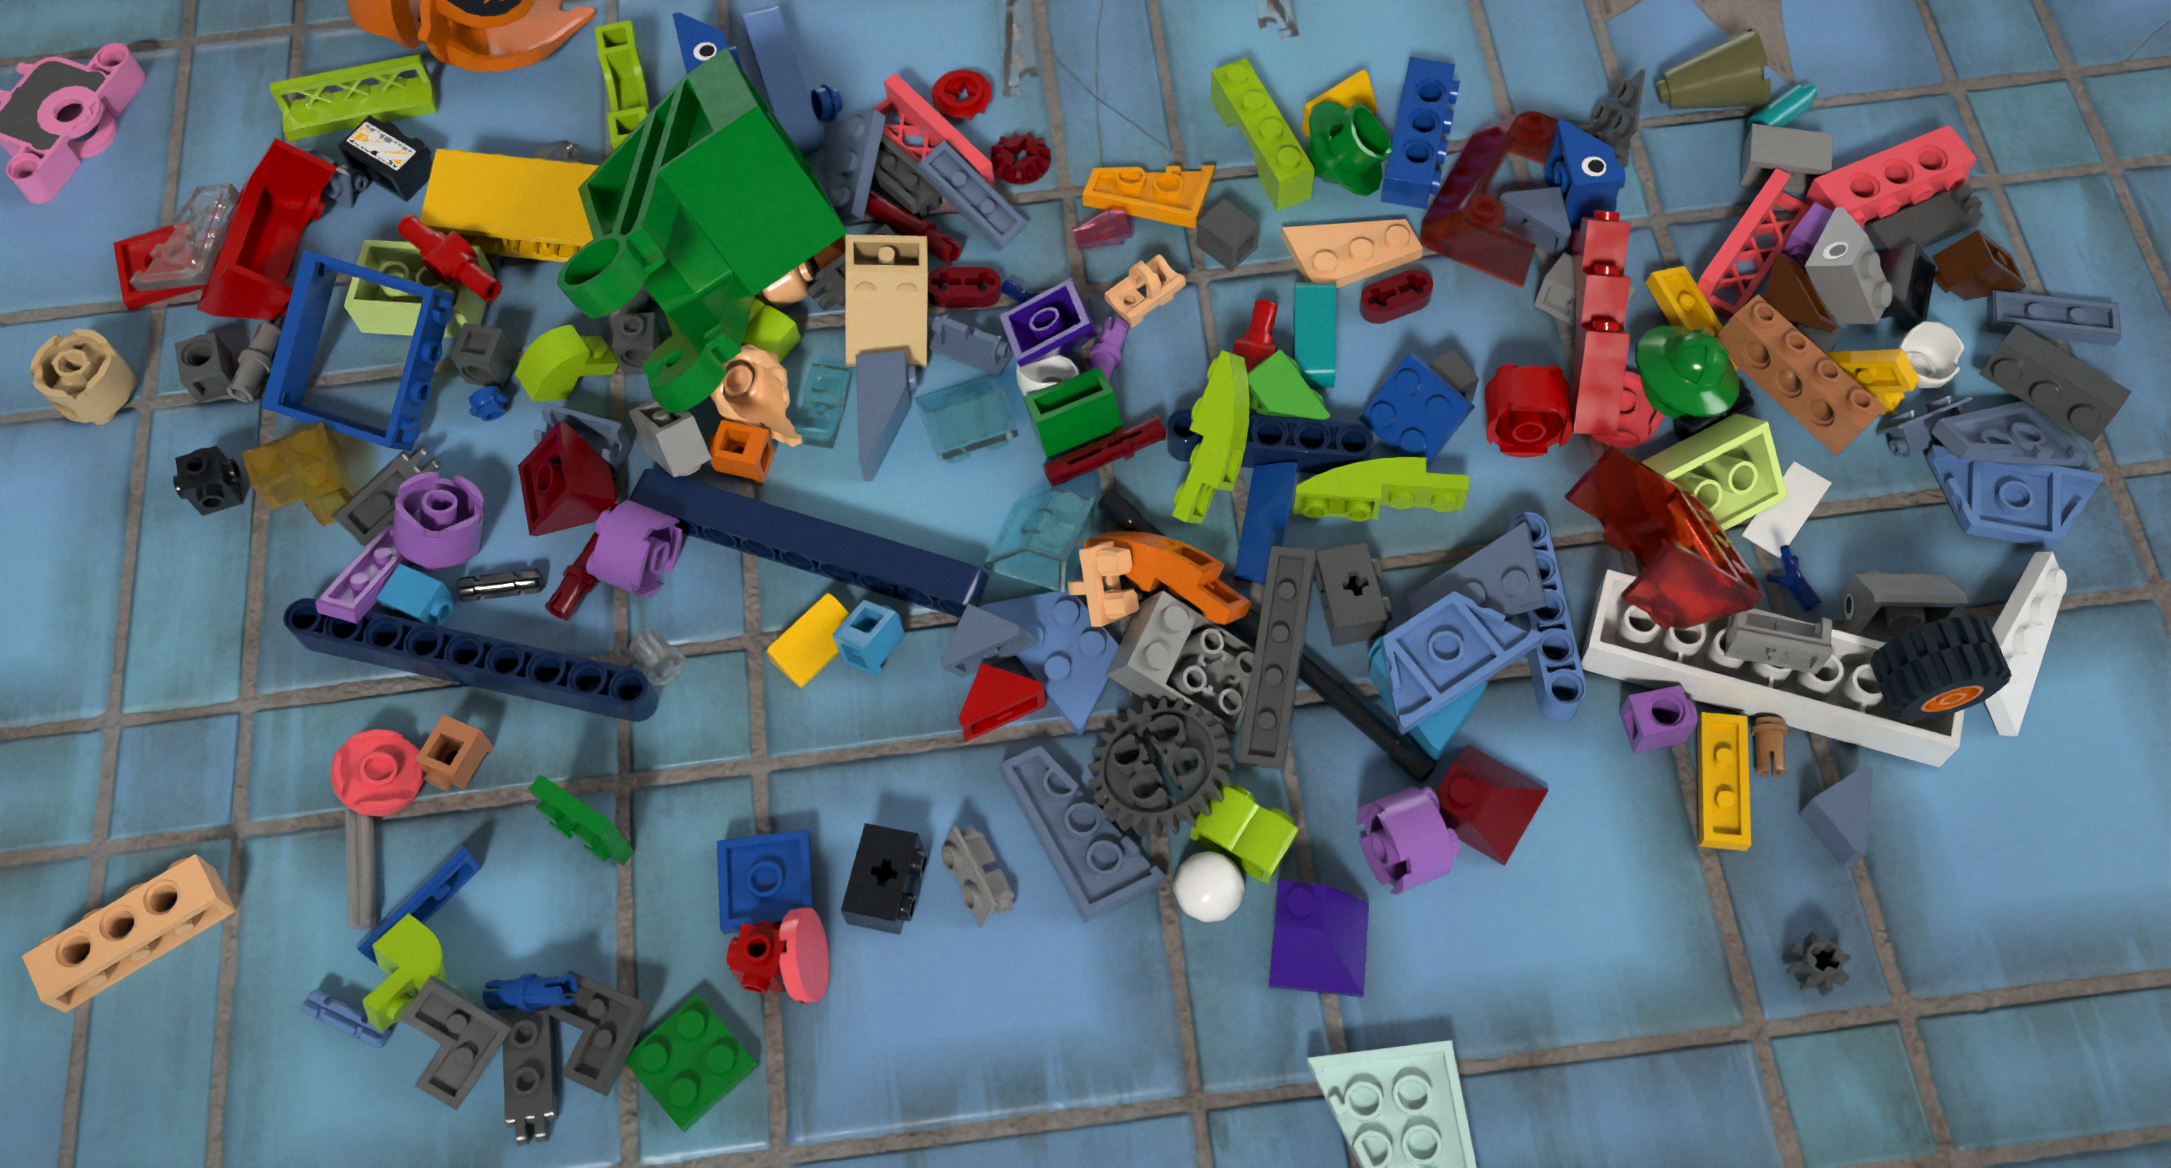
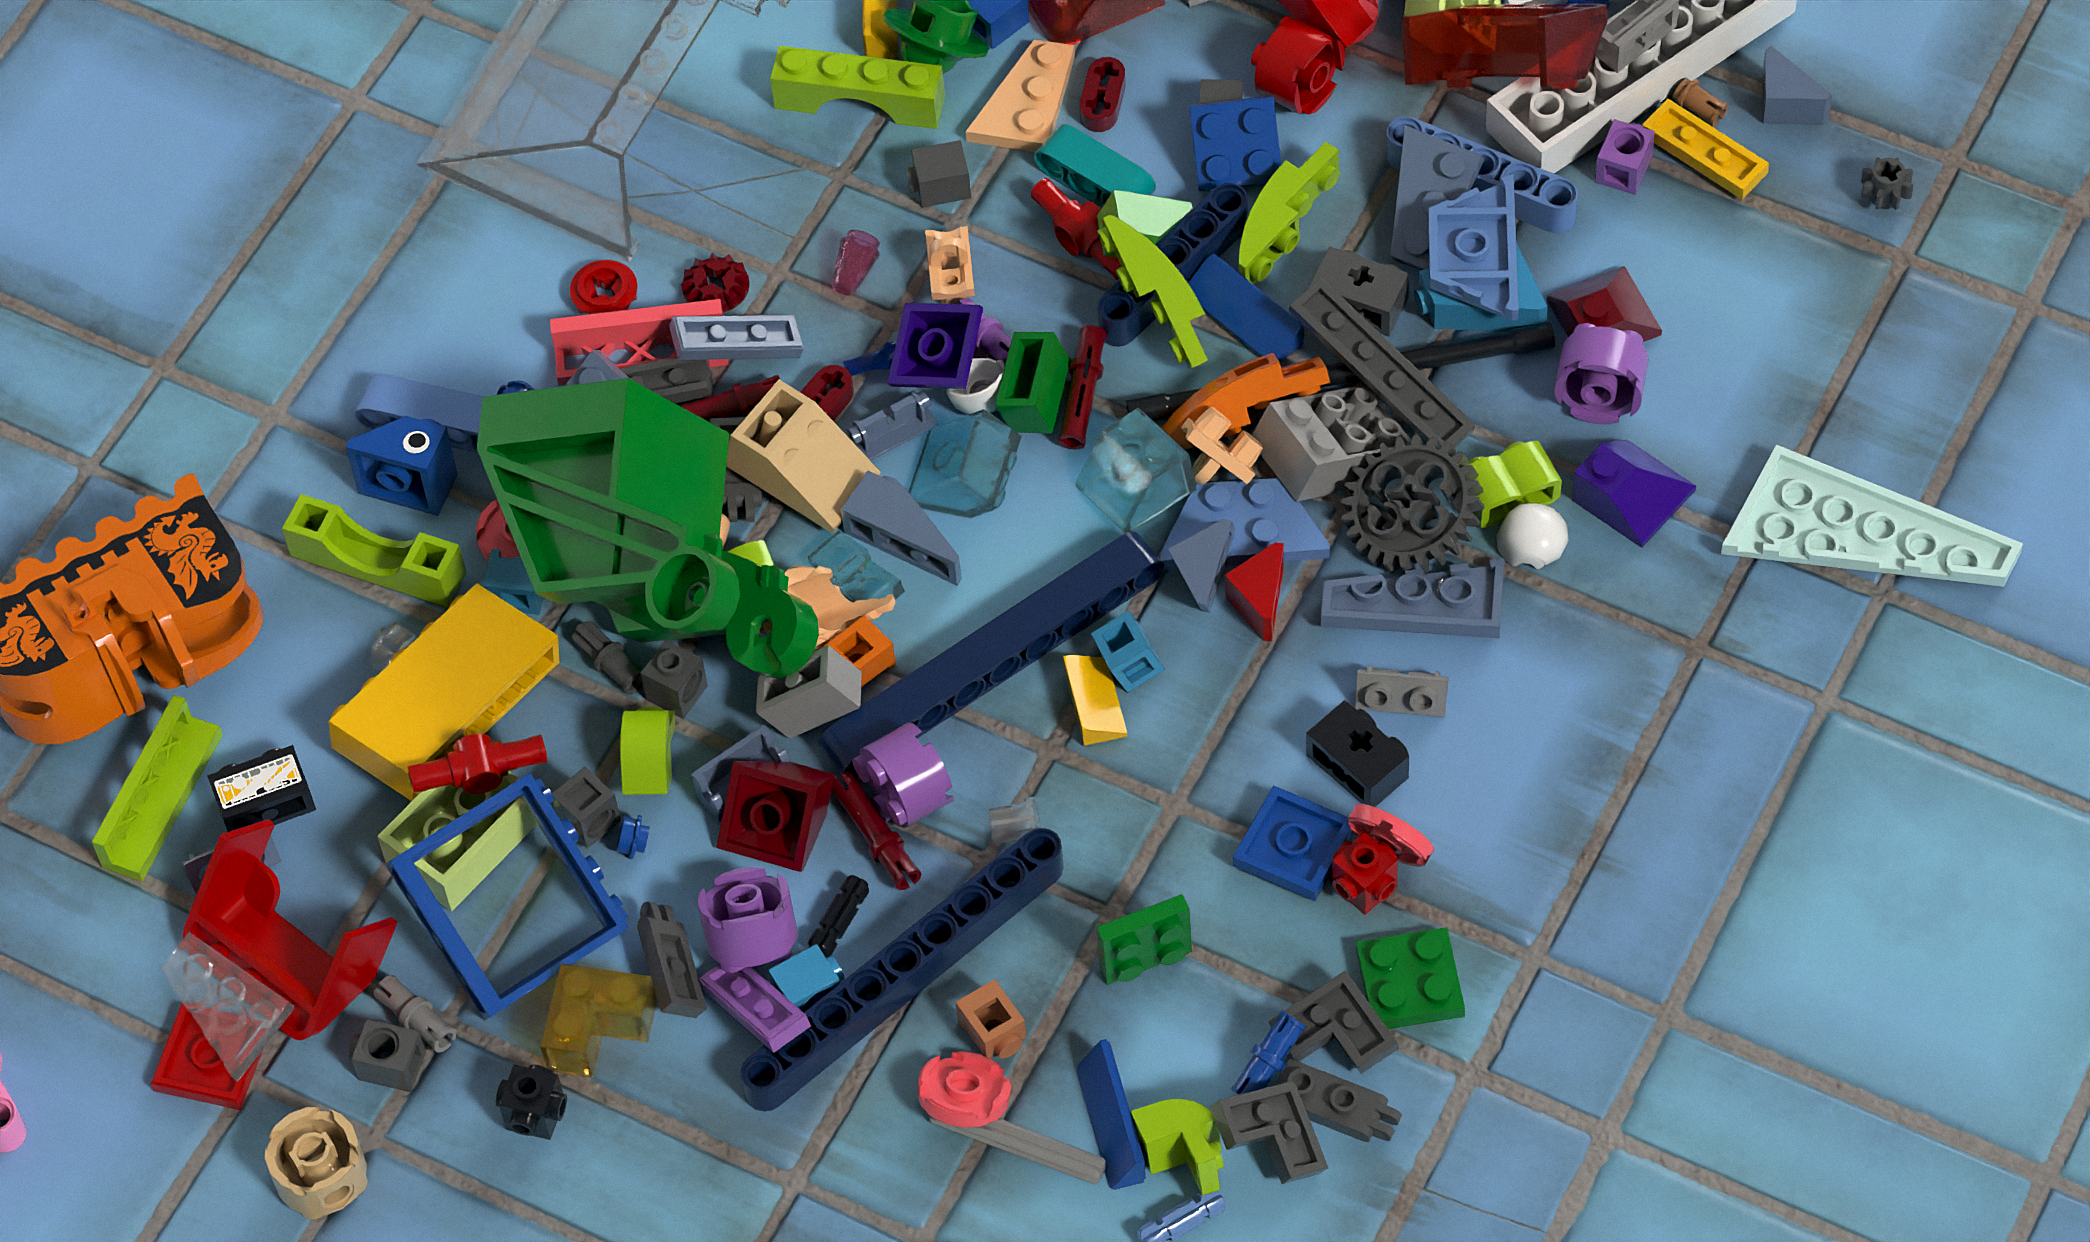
camera: 55 degrees left, 5 degrees down
light orange wing [1083,165,1215,229] -> none

